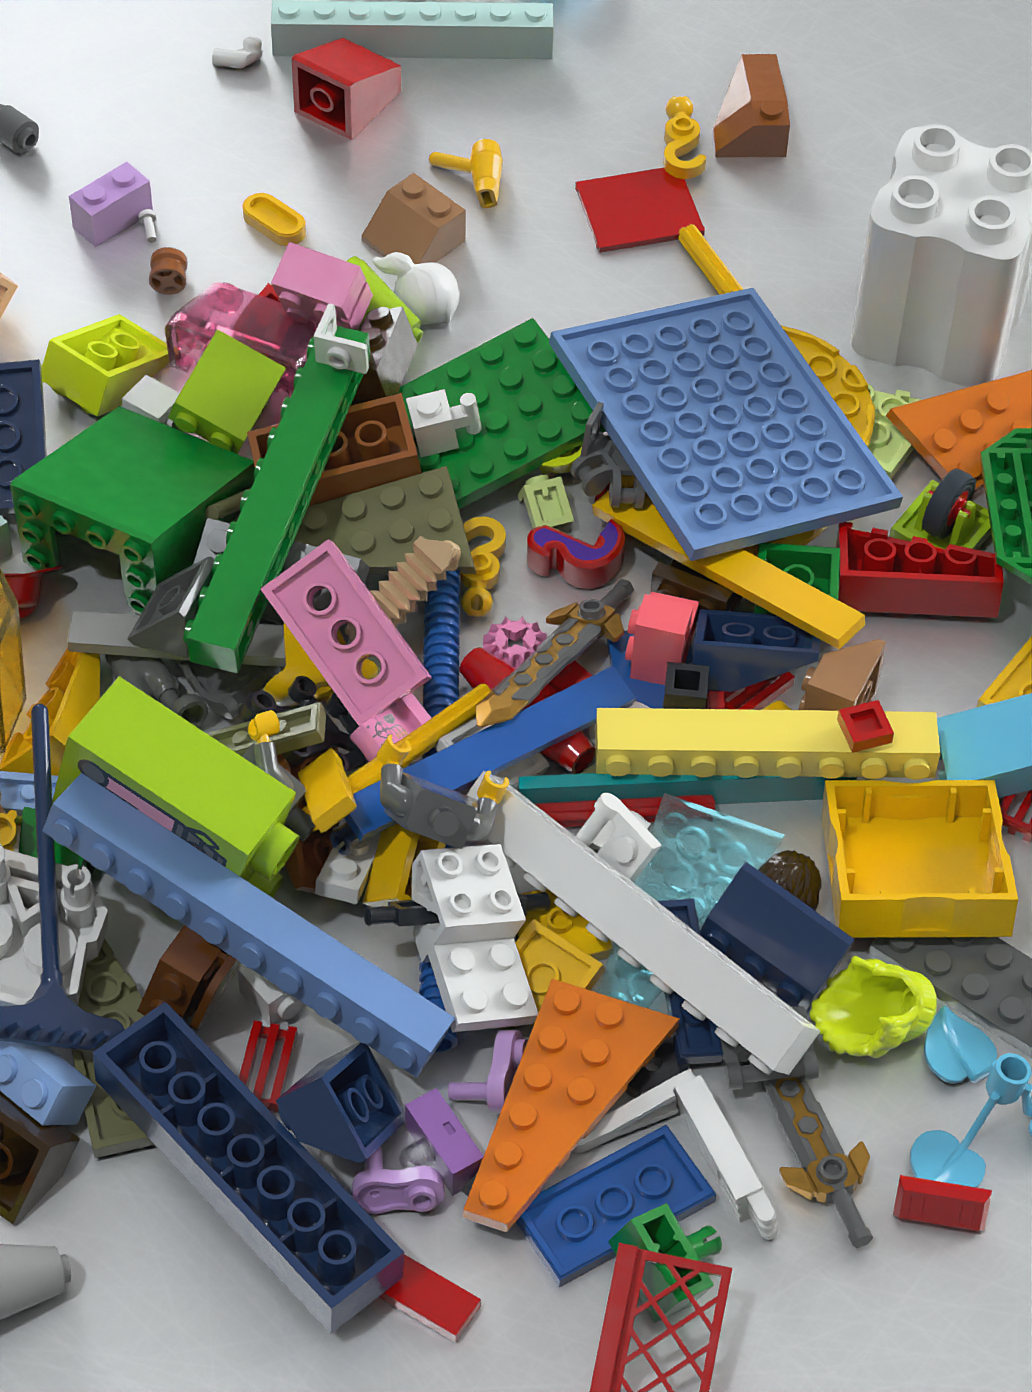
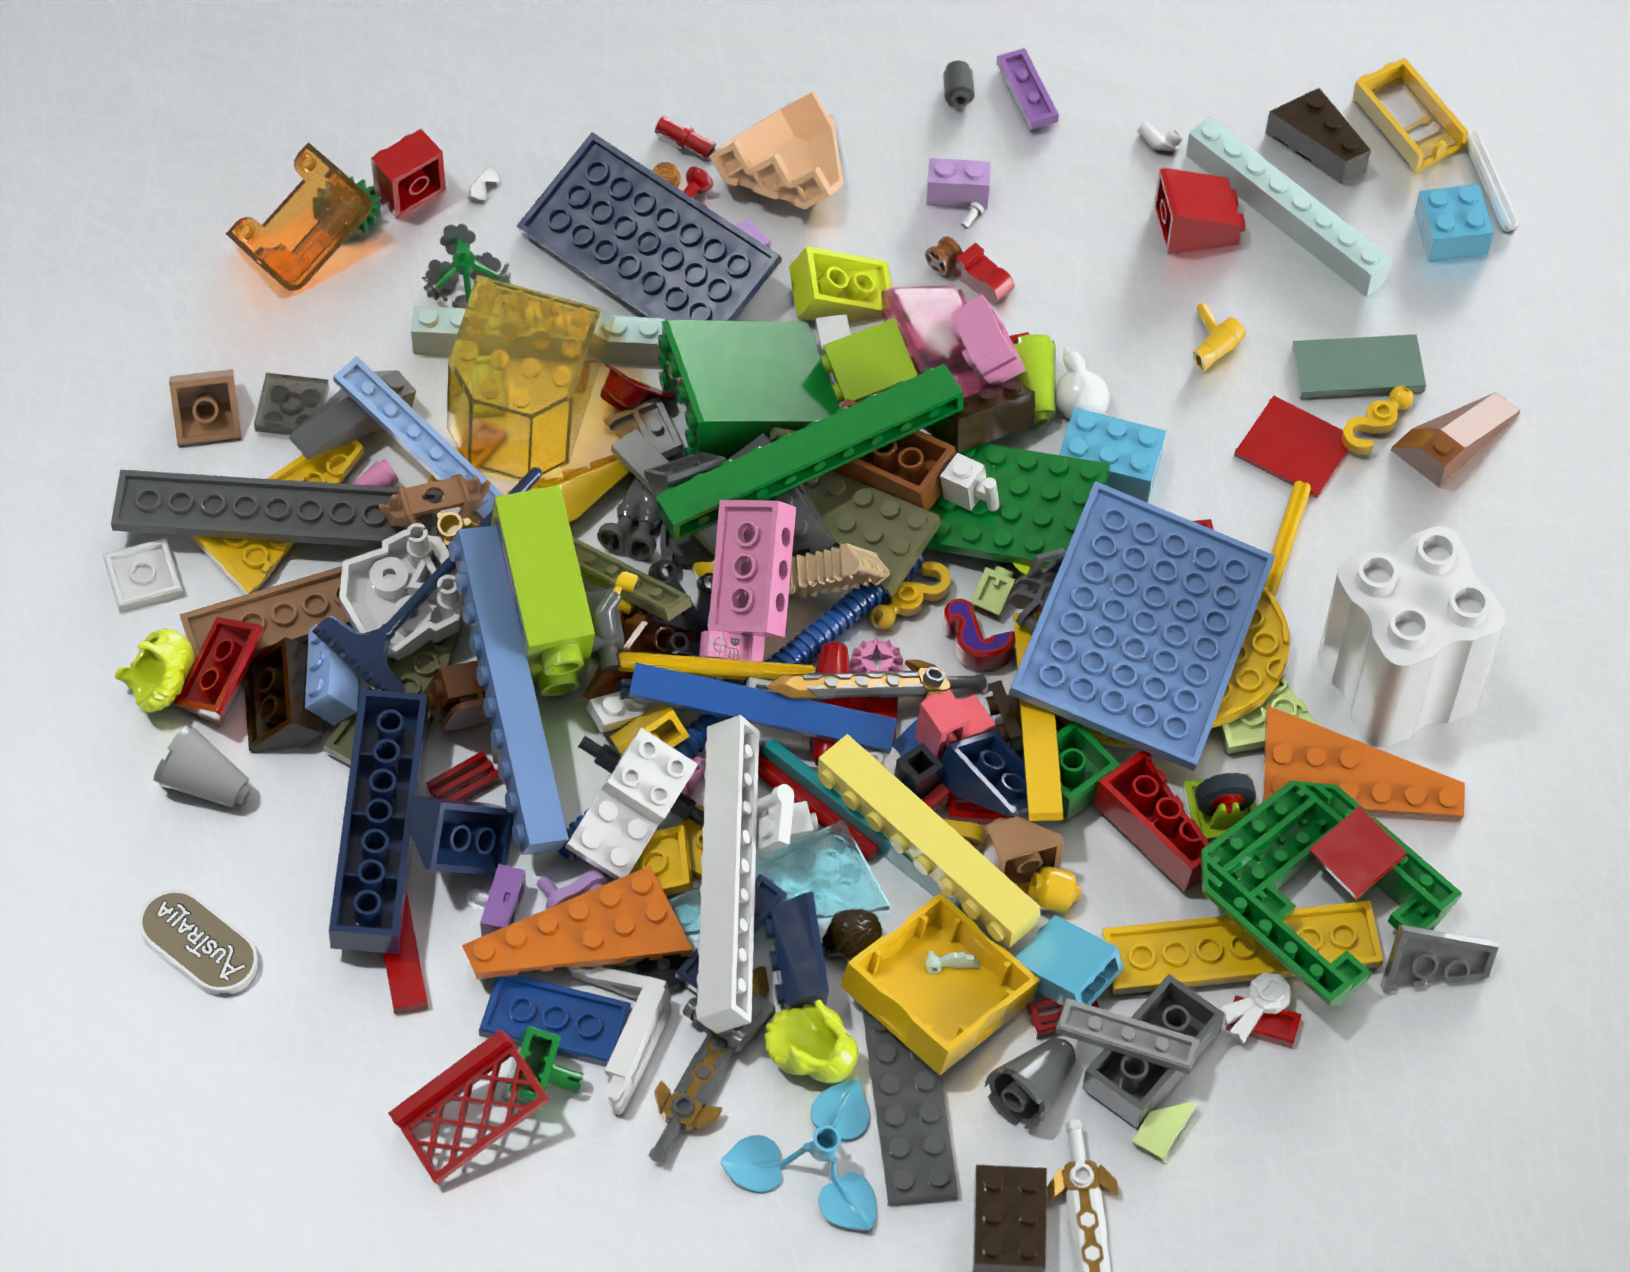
camera: 45 degrees right, 5 degrees up
yellow tile [242,193,306,246] -> none
yellow tile [298,747,357,833] -> none
white bracket [314,304,369,374] -> none
lavender piece [352,1147,445,1214] -> none
medium nougat slope [361,173,466,264] -> none
dark grey torso [377,735,509,849] -> none
red plate [837,700,894,753] -> none
red tile [893,1175,992,1231] -> none
none -> flat silver wing [603,395,684,458]
none -> light aqua piece [925,950,980,974]
none -> red leg [955,242,1015,304]
none -> medium lavender plate [997,48,1059,130]
none -> yellow head [1028,866,1081,913]
none -> medium azure brick [1059,407,1167,503]
none -> sand green tile [1292,334,1426,398]

